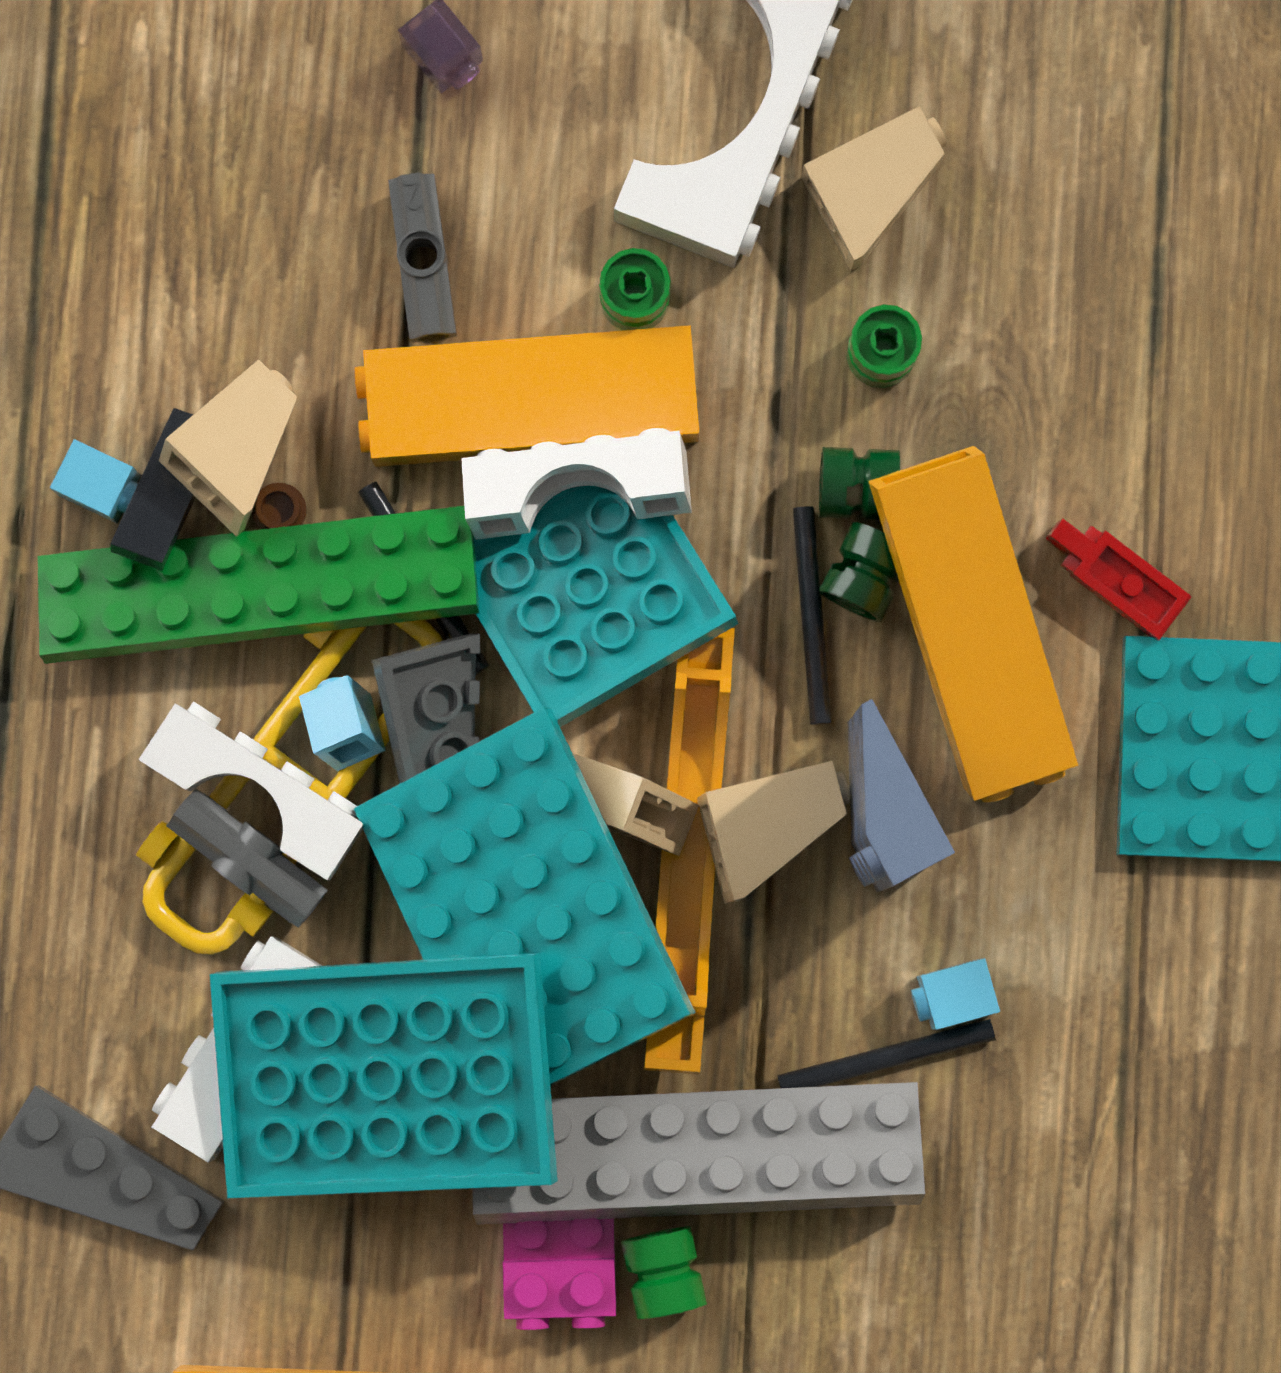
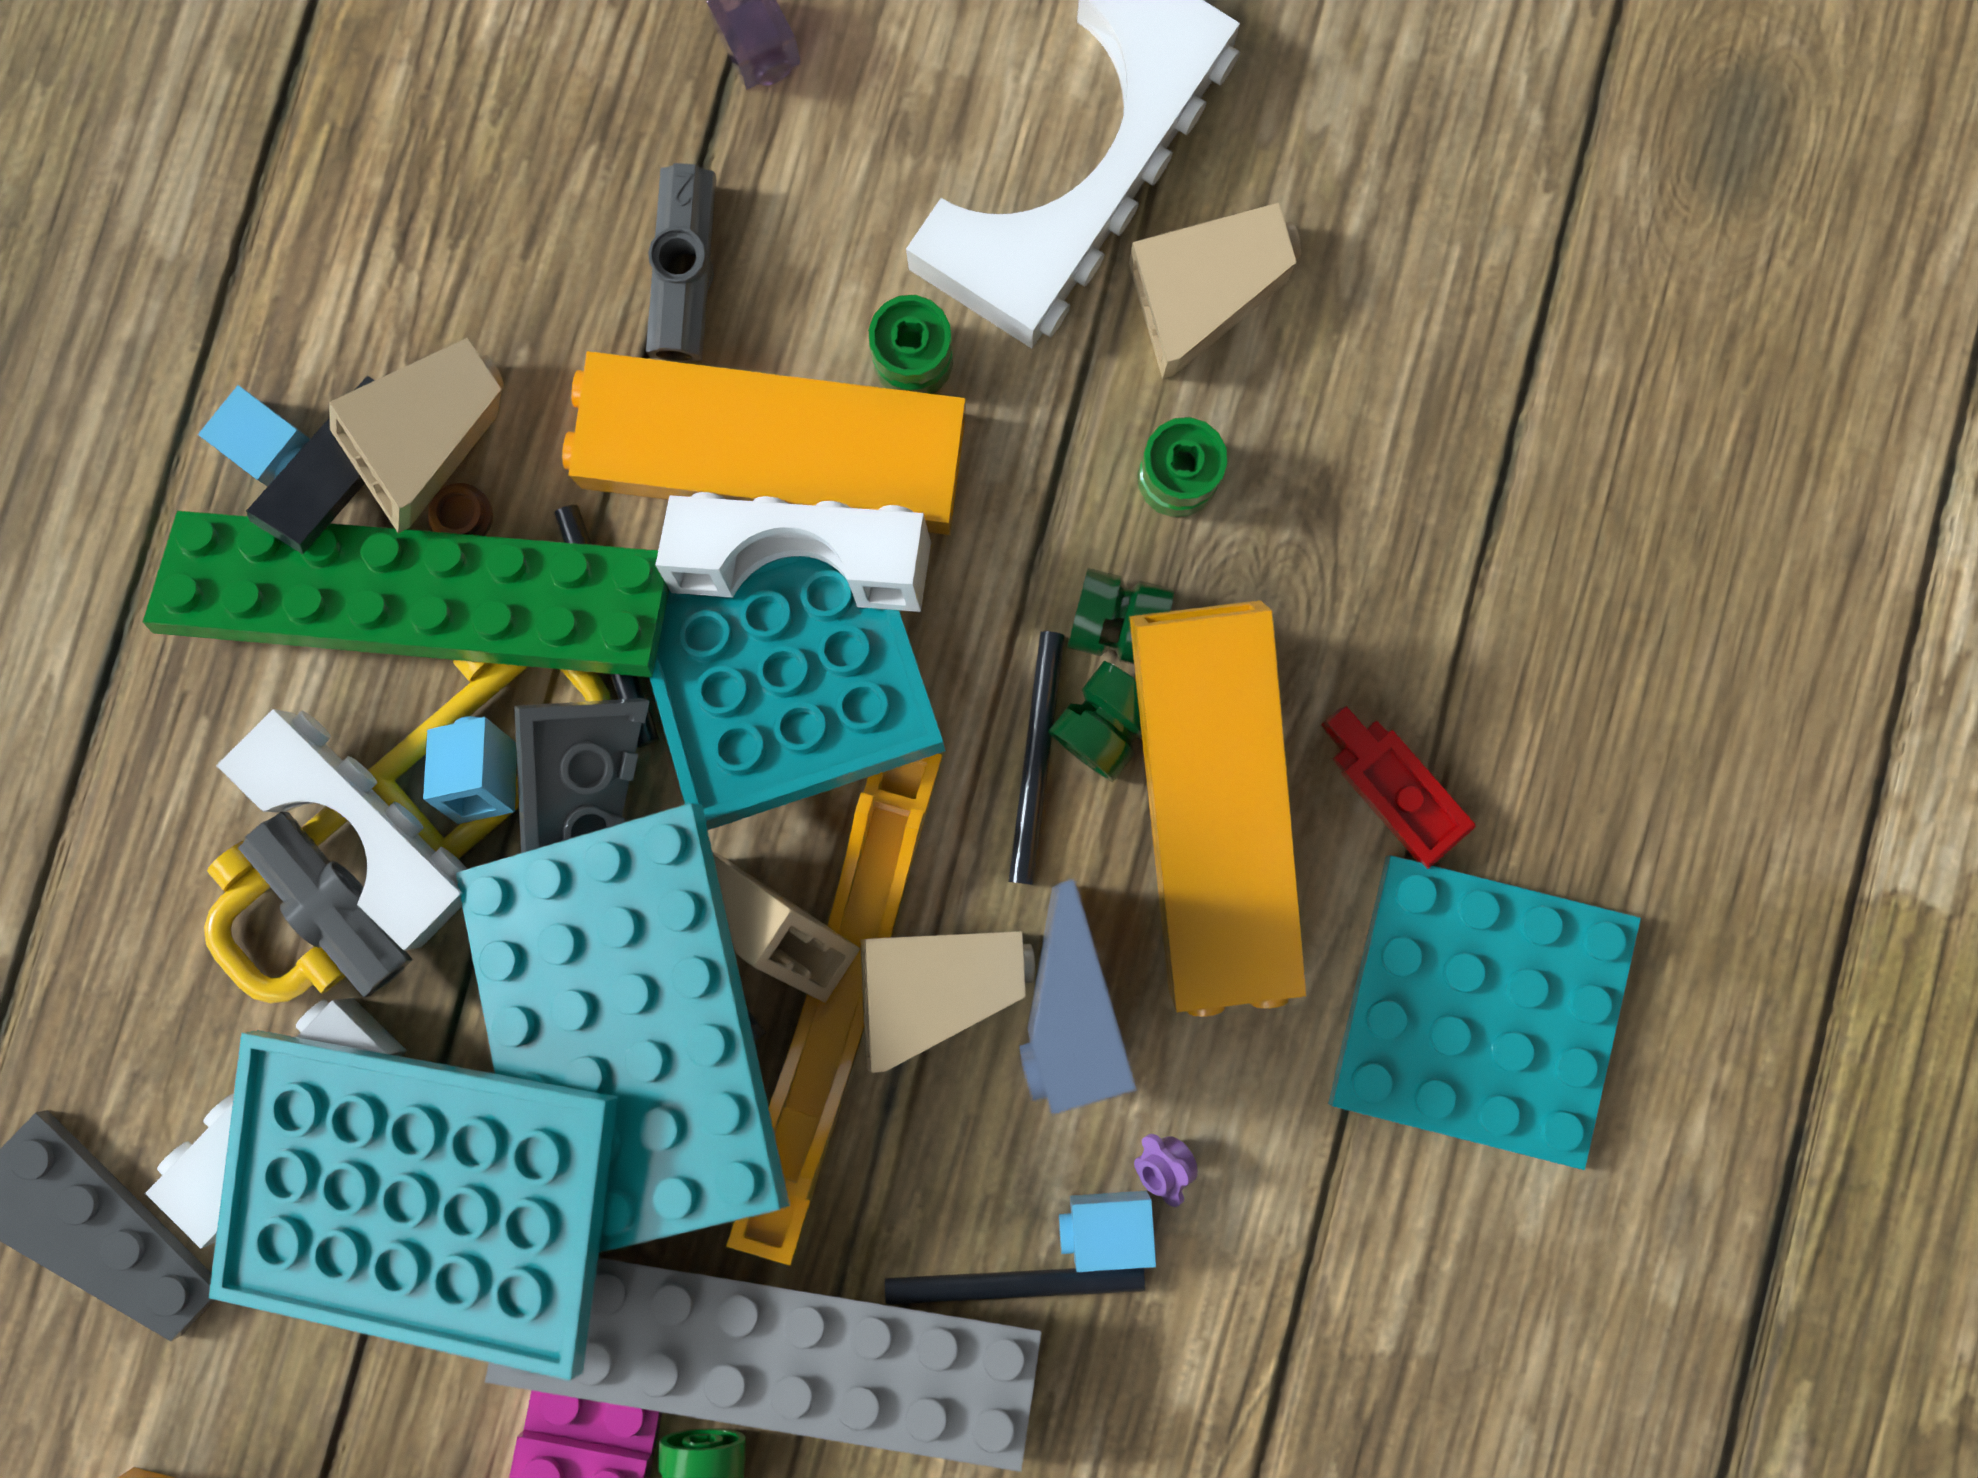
camera: 15 degrees right, 0 degrees up
none -> medium lavender plate [1134,1134,1198,1207]

